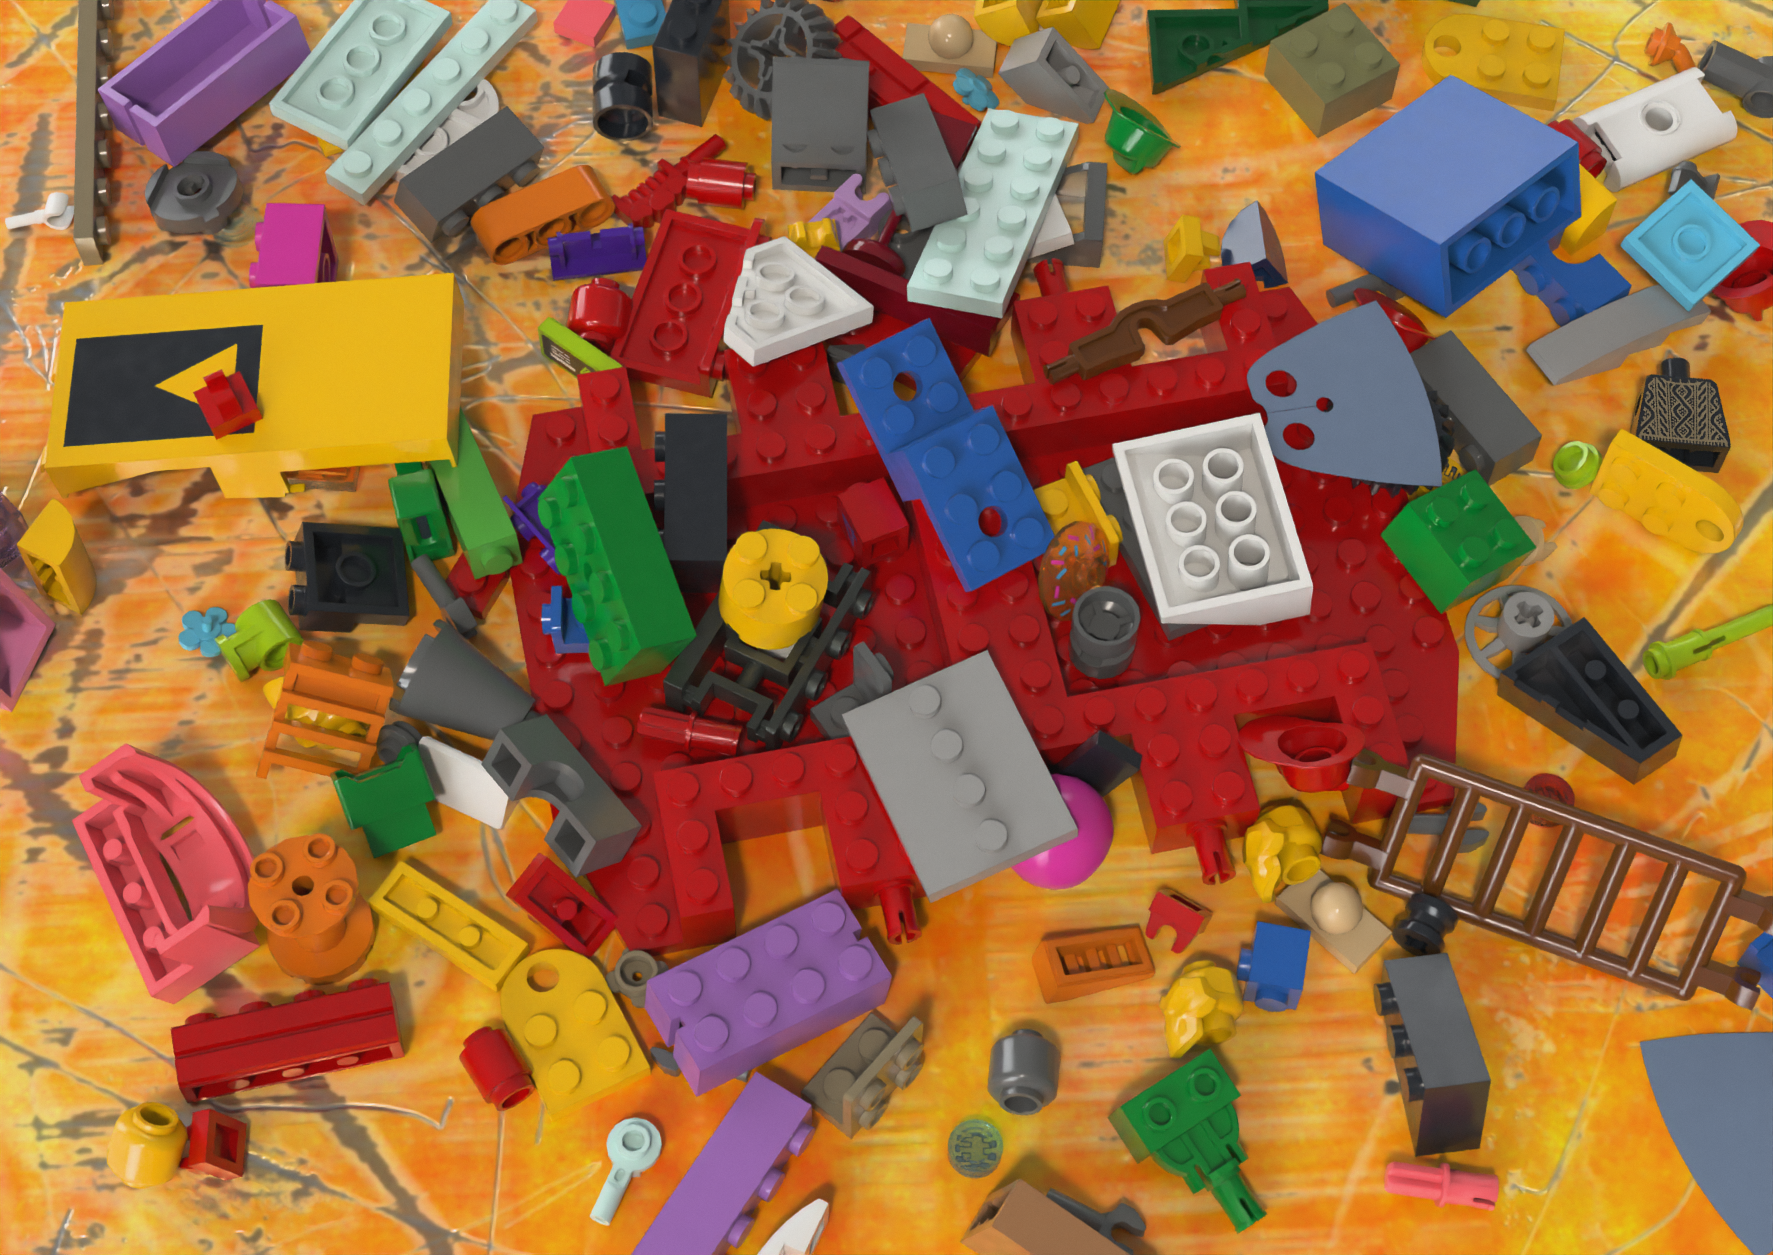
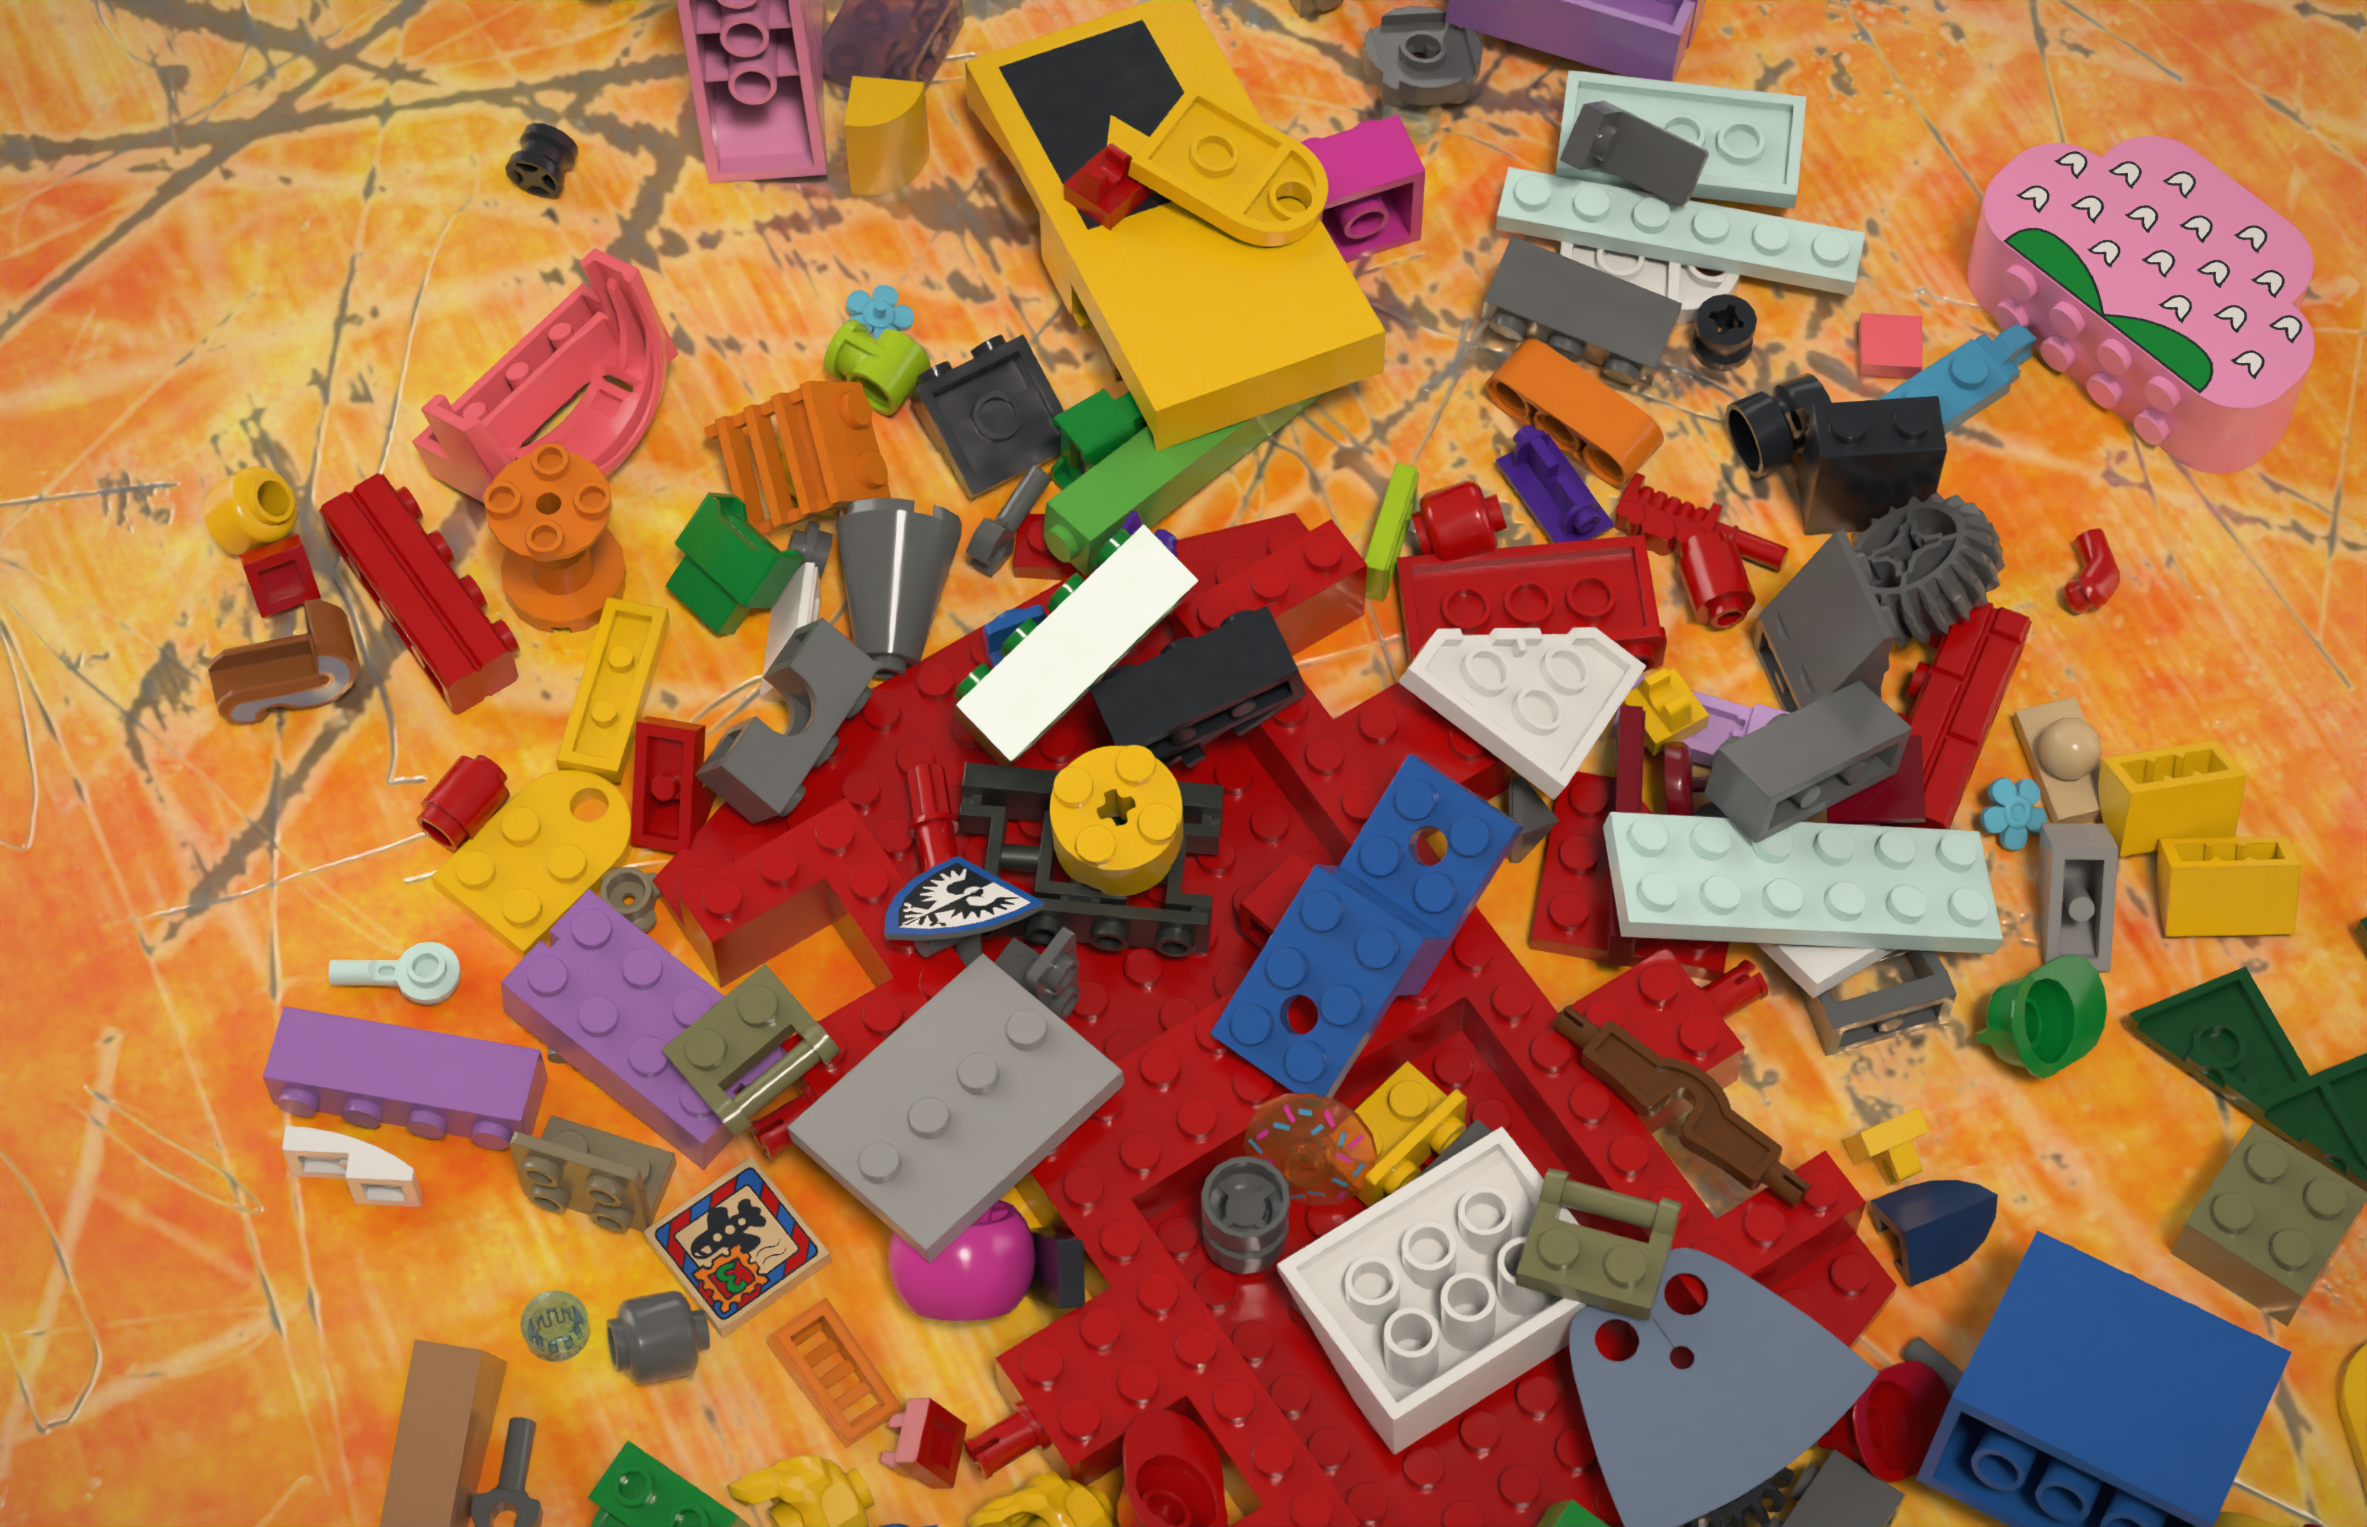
camera: 70 degrees right, 0 degrees up
none -> dark orange animal [208,600,360,724]
none -> tile [643,1156,831,1339]
none -> olive plate [661,964,841,1138]
none -> shield [885,856,1045,967]
none -> yellow plate [1128,81,1328,247]
none -> olive plate [1516,1167,1682,1321]
none -> dark grey bracket [1559,101,1709,206]
none -> black wheel [1692,294,1757,372]

